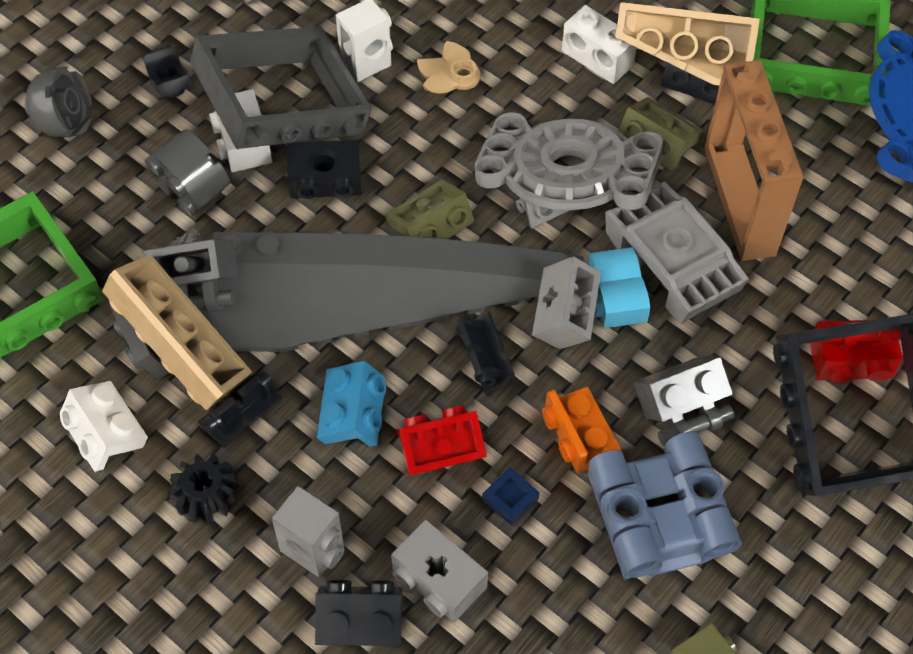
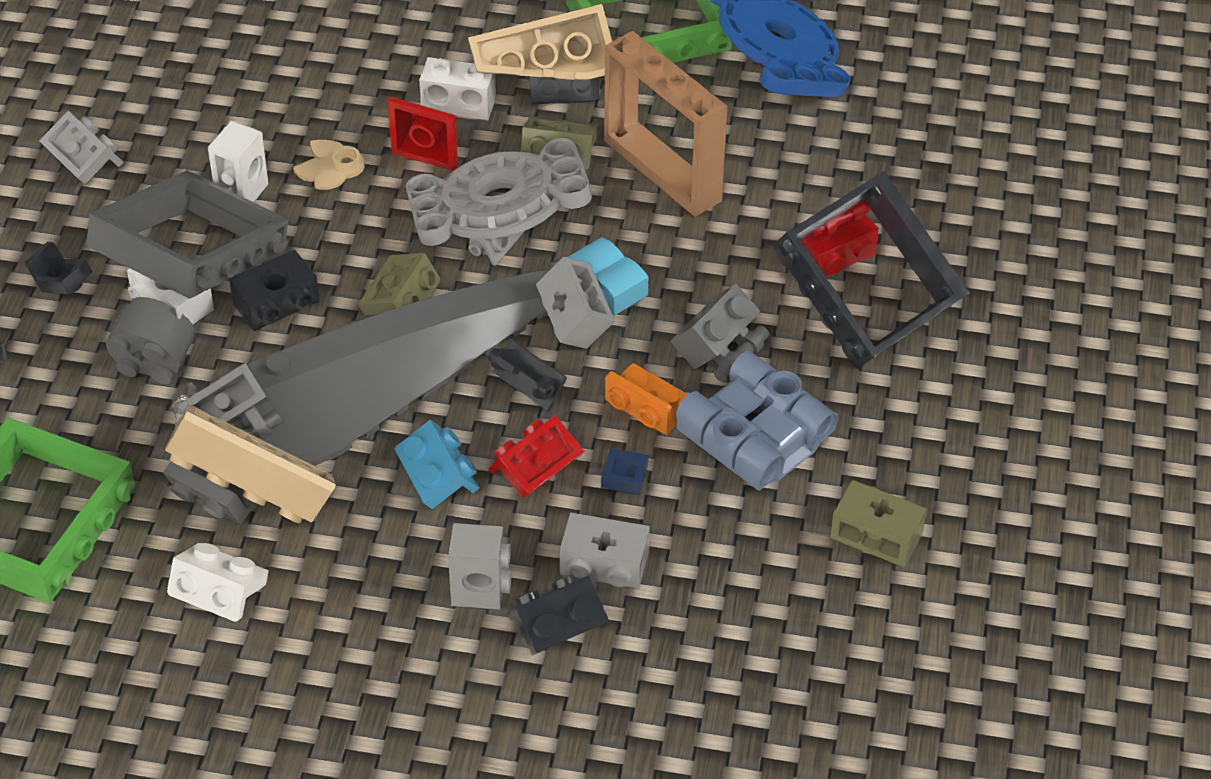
camera: 30 degrees left, 10 degrees down
black gear [168,453,239,524] -> none
black hinge [198,371,283,448] -> none
light grey plate [605,181,749,324] -> none
none -> red slope [388,97,458,171]

